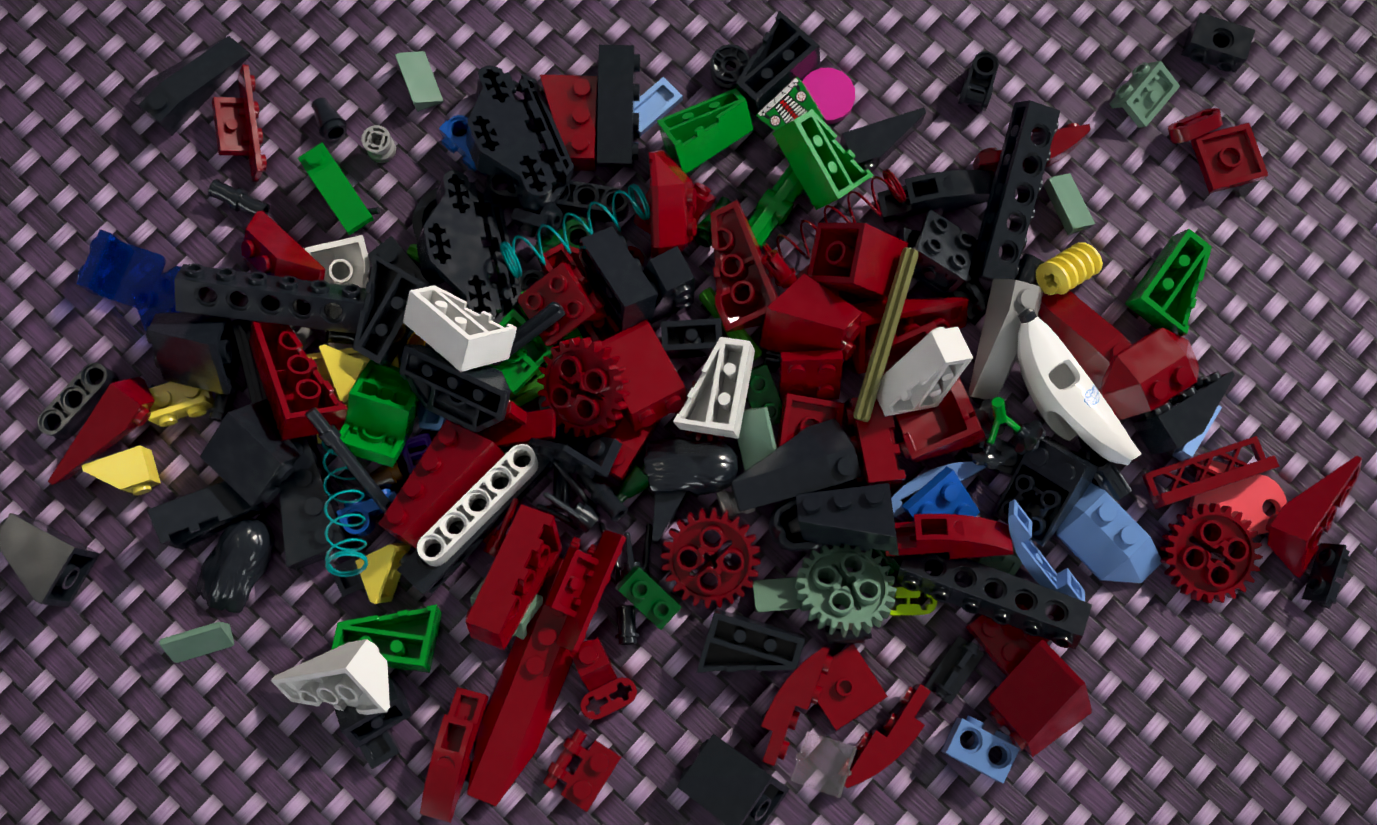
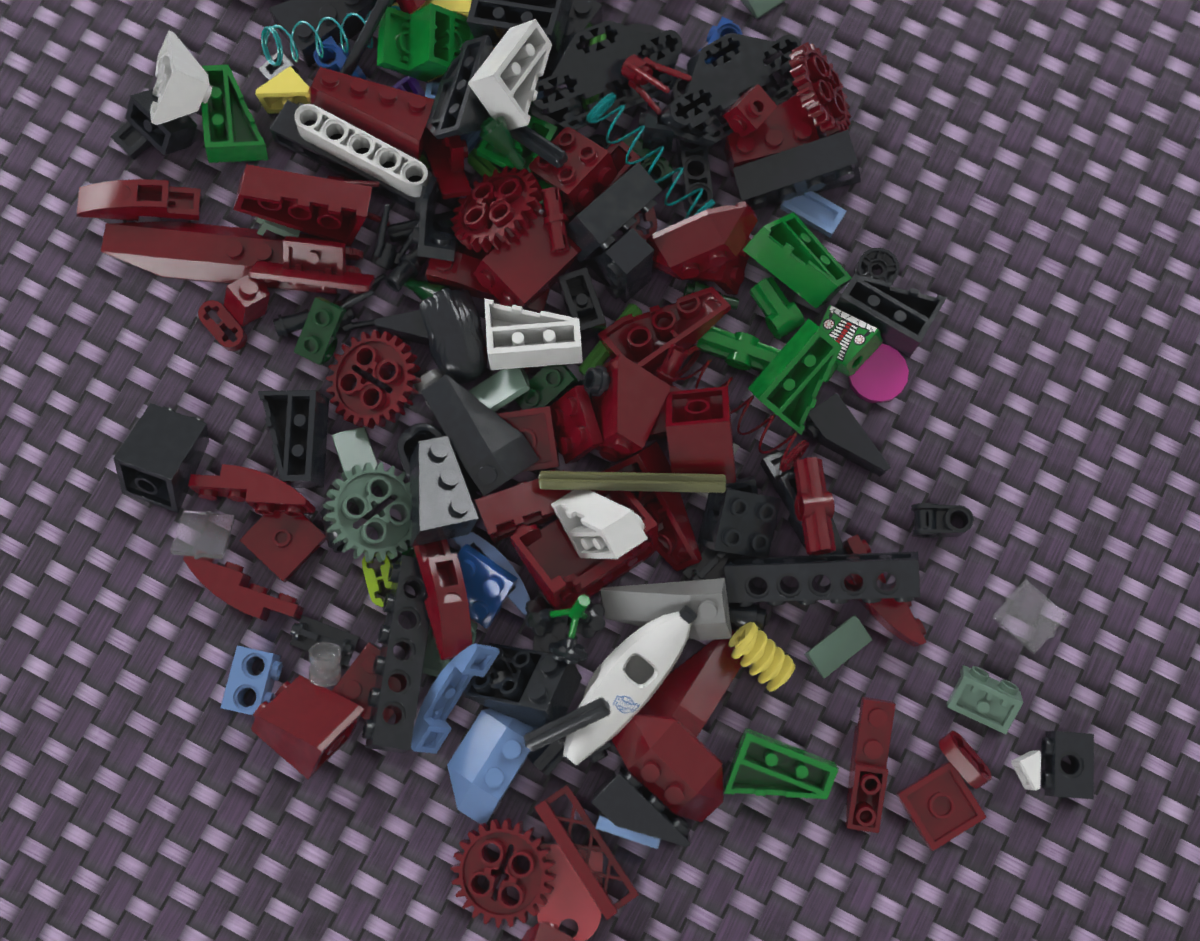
camera: 75 degrees right, 0 degrees up
dark brown cone [361,460,408,495] -> none
dark red plate [543,728,622,812] -> none
none -> clear wheel [309,642,341,687]
none -> dark green cone [479,115,526,169]
none -> black axle [524,697,611,751]
none -> dark red pin [540,187,571,253]
none -> black plate [584,365,610,397]
none -> dark red plant [621,54,692,115]
none -> dark red brick [723,84,778,138]
none -> green piece [749,276,805,340]
none -> dark red gear [789,42,851,136]
none -> dark red piece [793,457,836,556]
none -> dark red slope [846,697,896,833]
none -> clear piece [992,579,1067,654]
none -> white slope [1011,750,1041,791]

